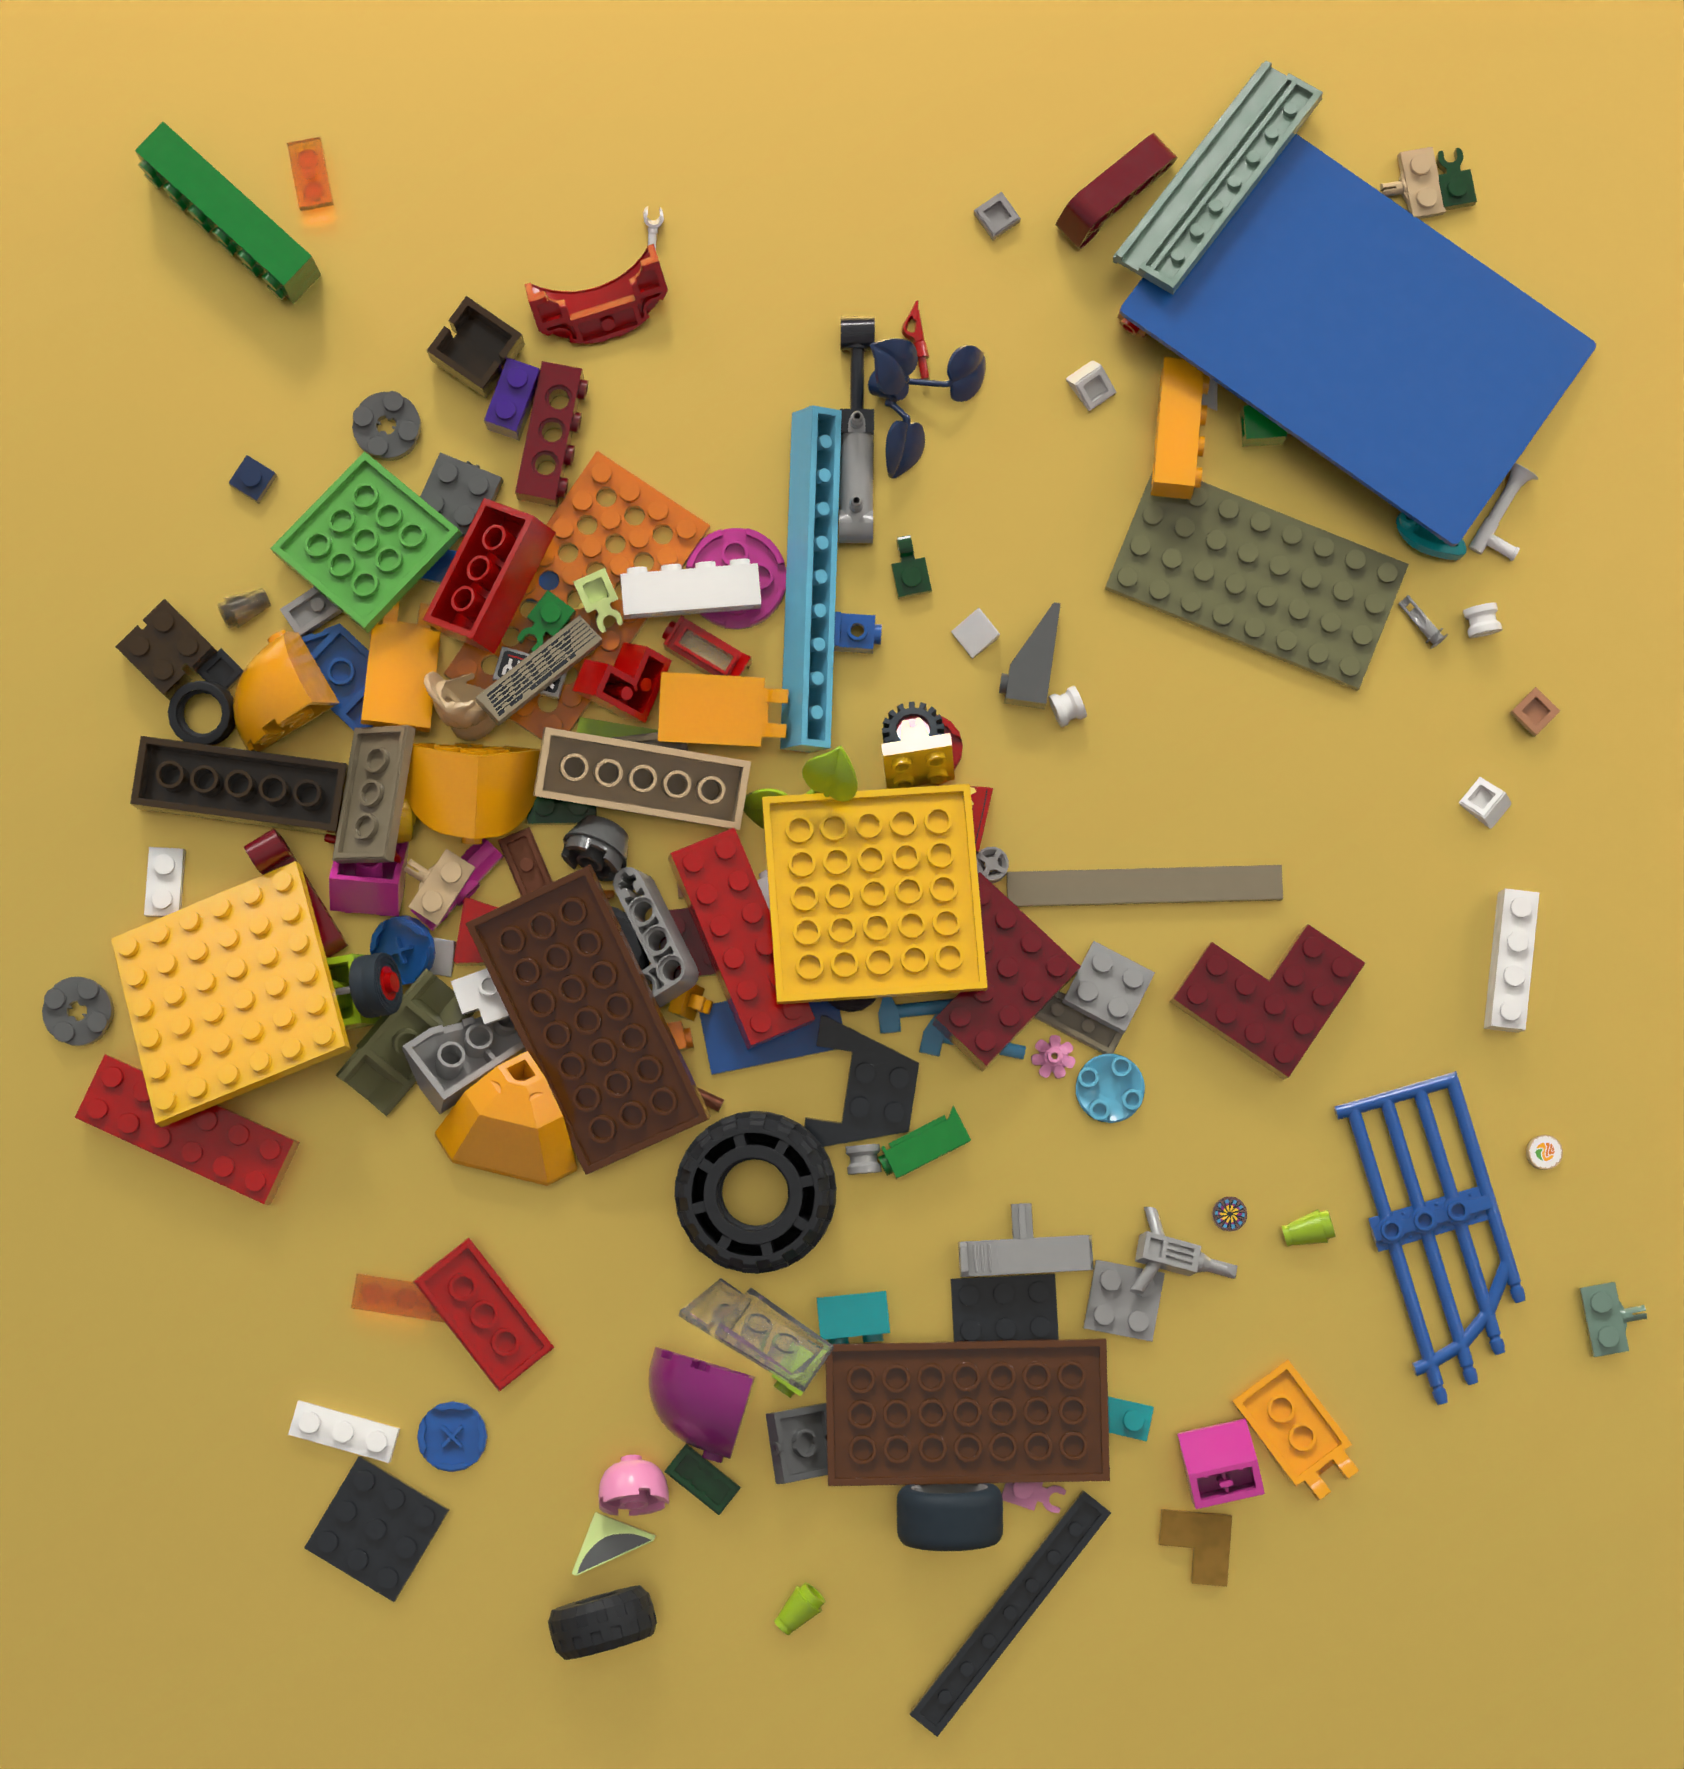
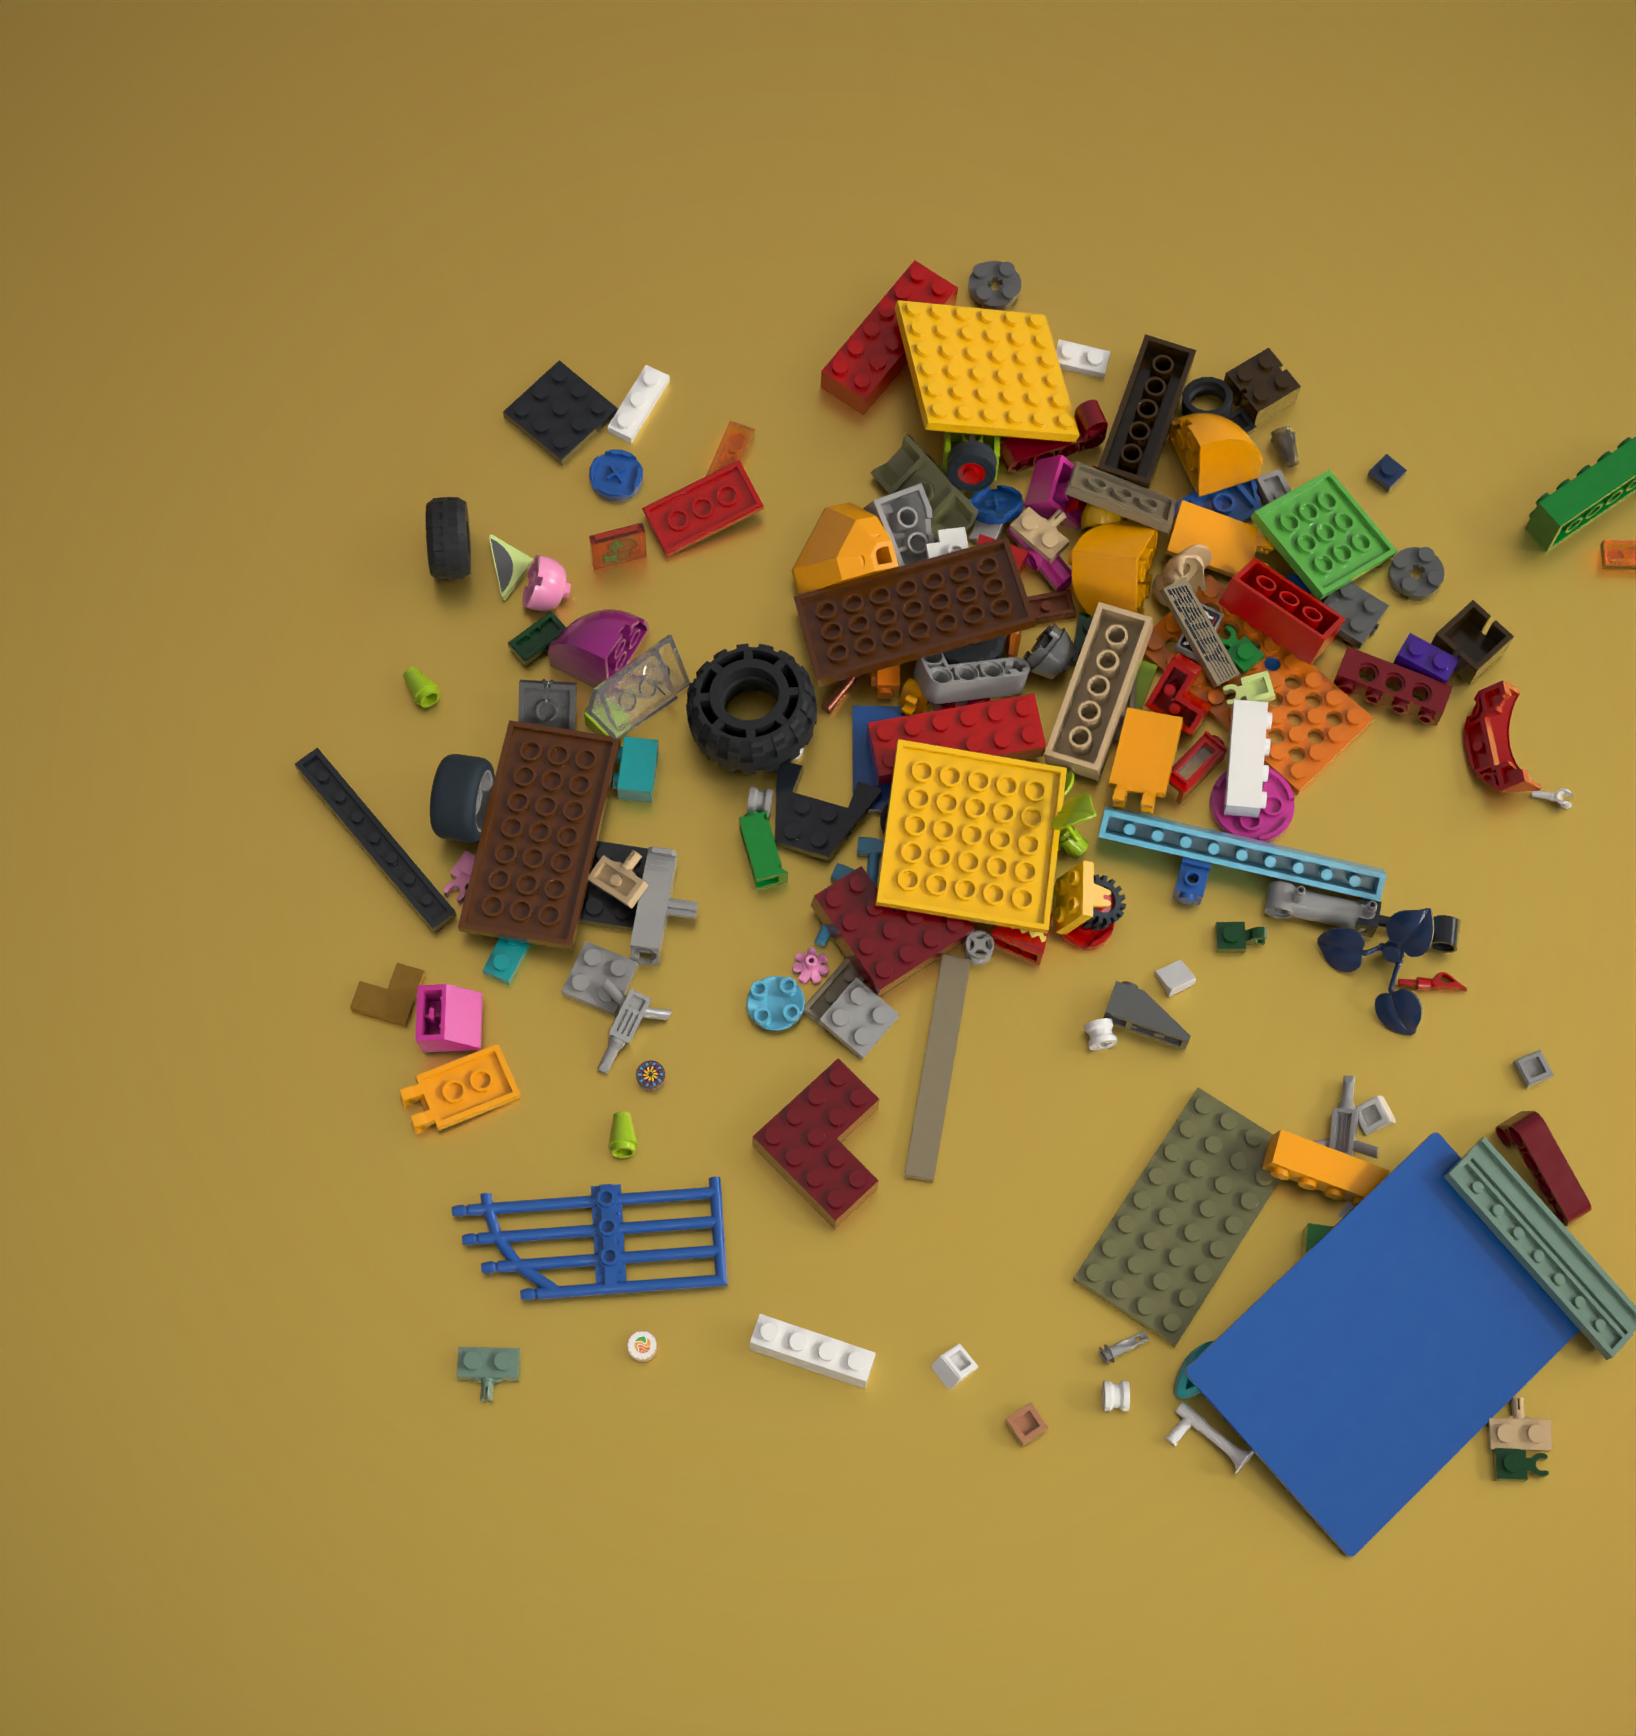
camera: 100 degrees right, 15 degrees down
none -> tan plate [588,850,649,909]
none -> clear red tile [589,523,647,570]
none -> light grey piece [1313,1075,1379,1159]

